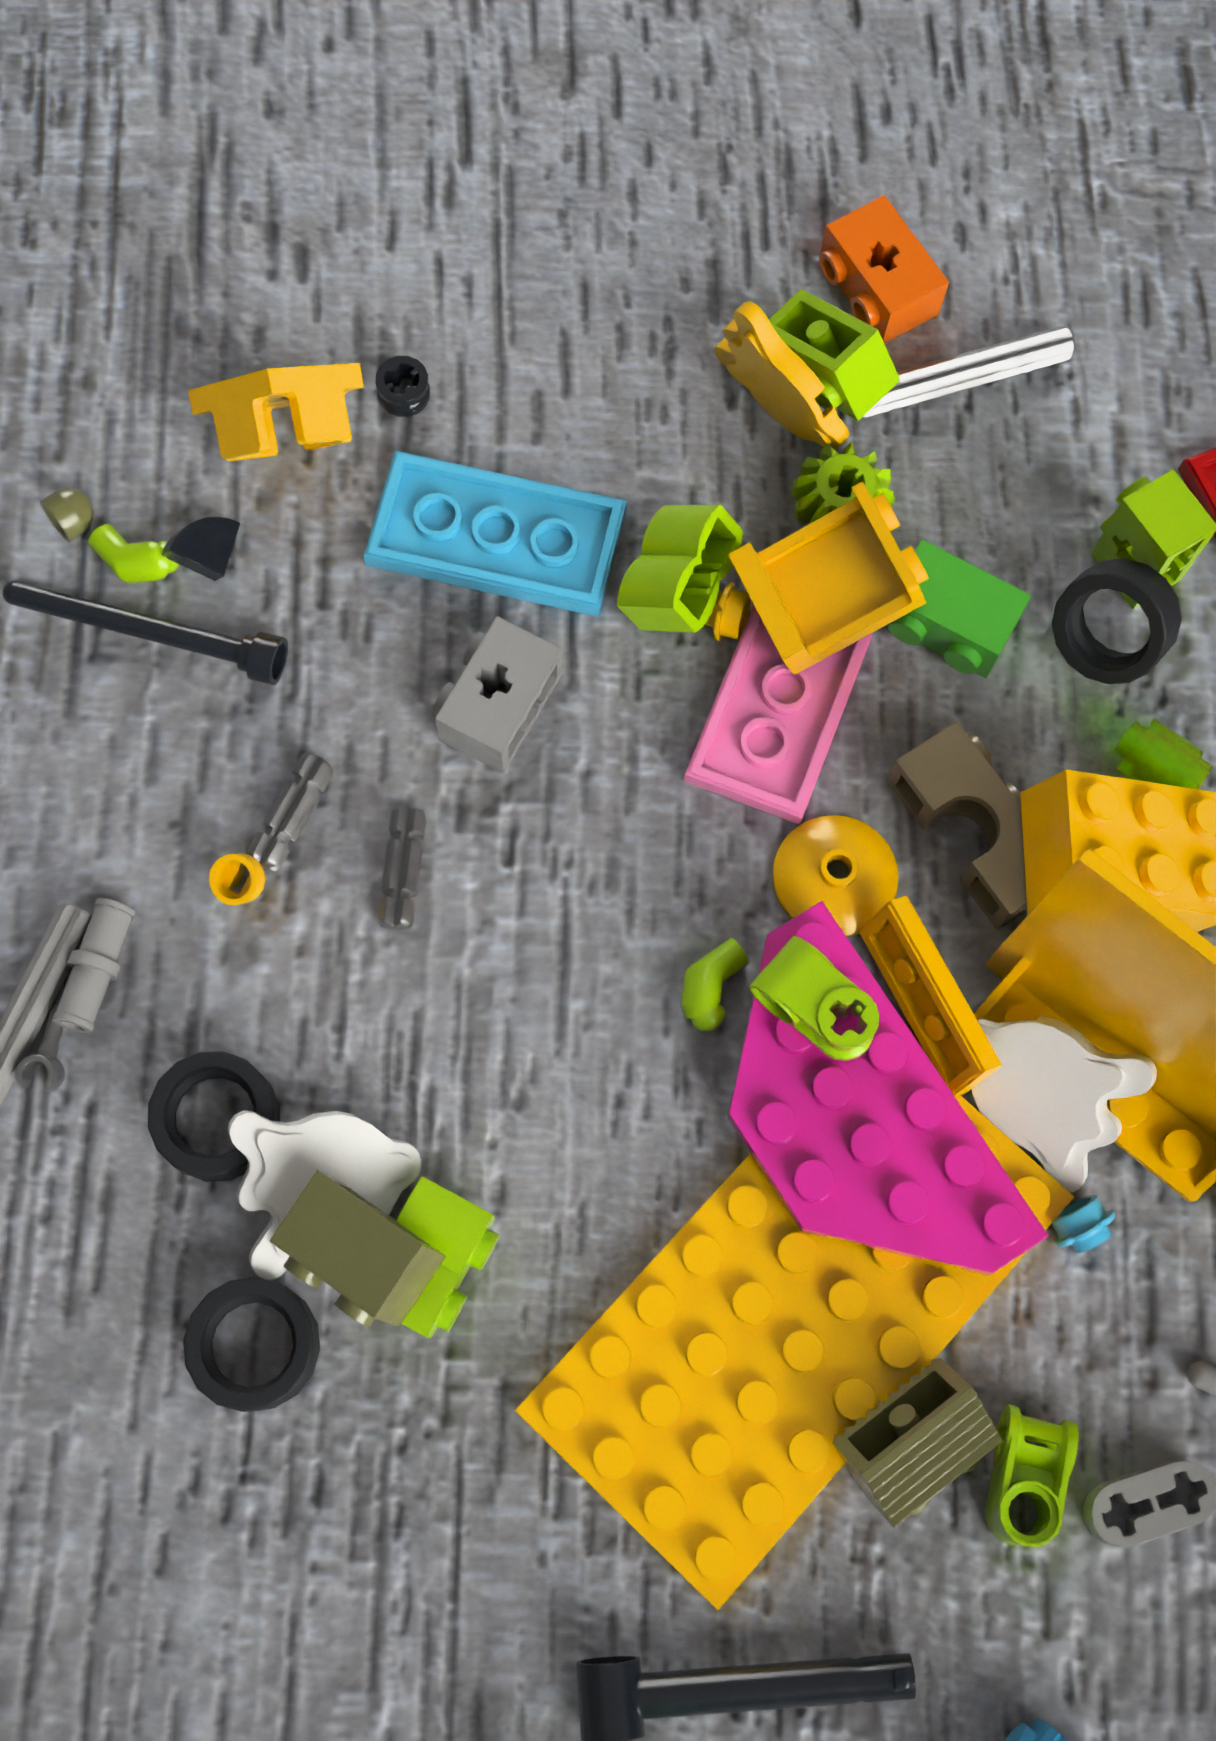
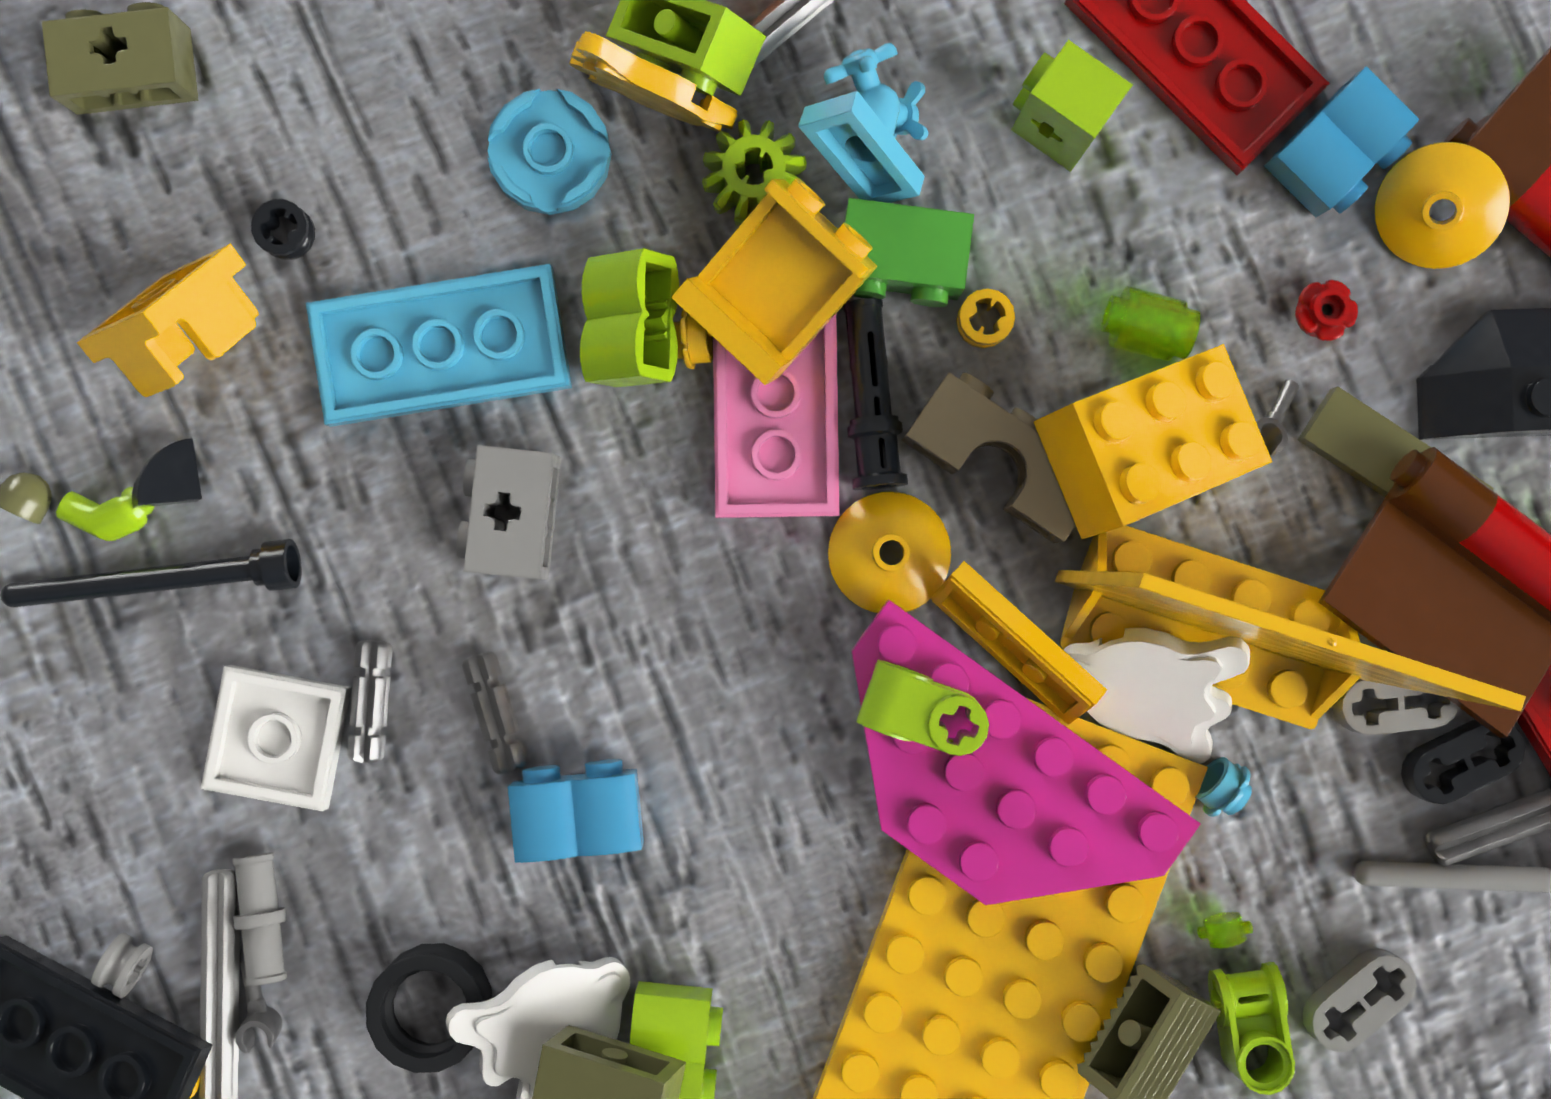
camera: 20 degrees left, 15 degrees up
yellow hinge [209,853,266,905] -> none
lime arm [680,938,750,1031] -> none
black tyre [1052,558,1182,684] -> none
none -> olive brick [42,2,199,115]
none -> white tile [201,665,352,811]
none -> medium azure tile [487,89,612,215]
none -> dark azure brick [508,759,644,863]
none -> medium azure piece [798,43,929,203]
none -> black pin [843,298,908,490]
none -> yellow bush [956,288,1015,349]
none -> clear neon green piece [1197,912,1253,948]

